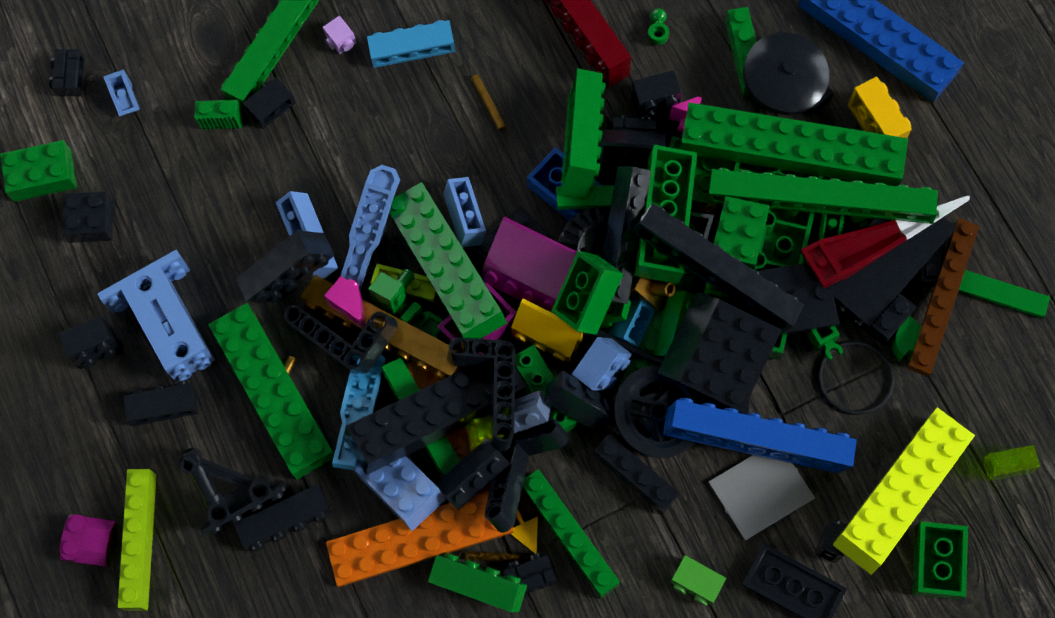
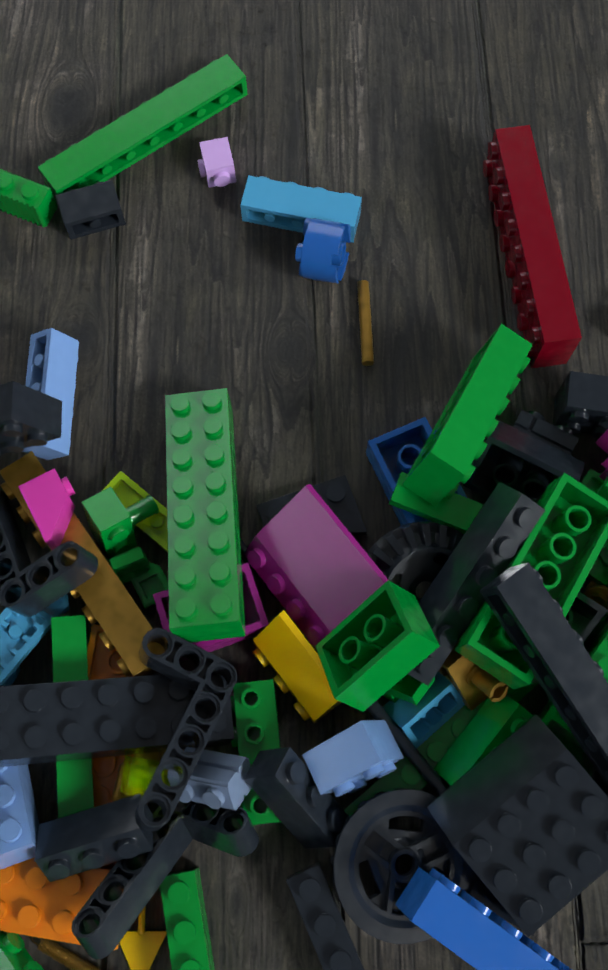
camera: 20 degrees right, 0 degrees up
medium blue piece [341,165,400,291] -> none
medium blue brick [443,177,486,248] -> none
none -> blue brick [295,218,351,284]

